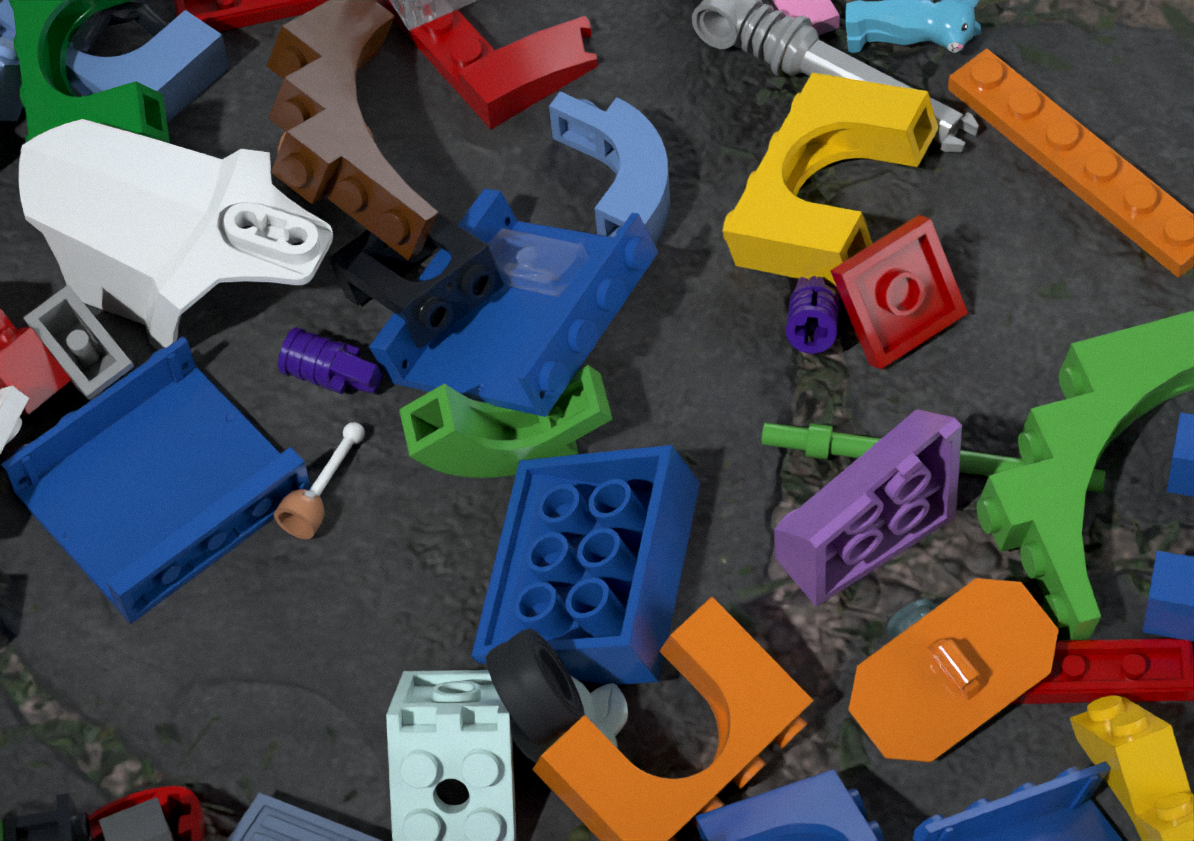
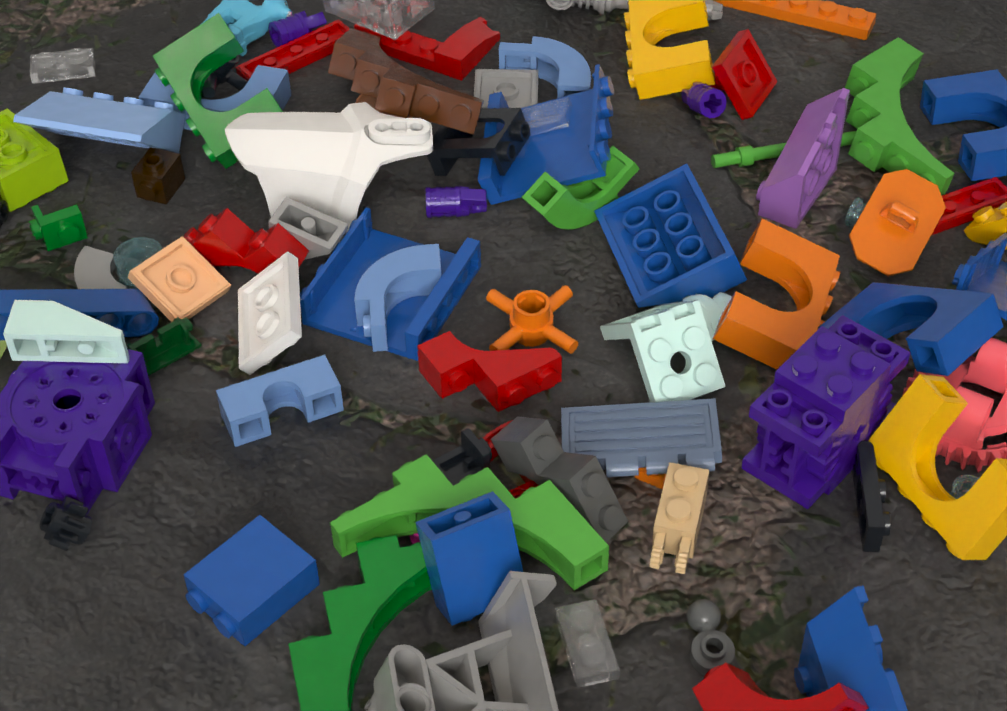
camera: 30 degrees left, 10 degrees down
nougat hinge [274,422,365,539] -> none
black tyre [486,628,585,745] -> none
none -> medium blue arch [354,244,441,352]
none -> red arch [417,331,562,412]
none -> light grey tile [474,69,539,108]
none -> orange bar [486,285,578,354]

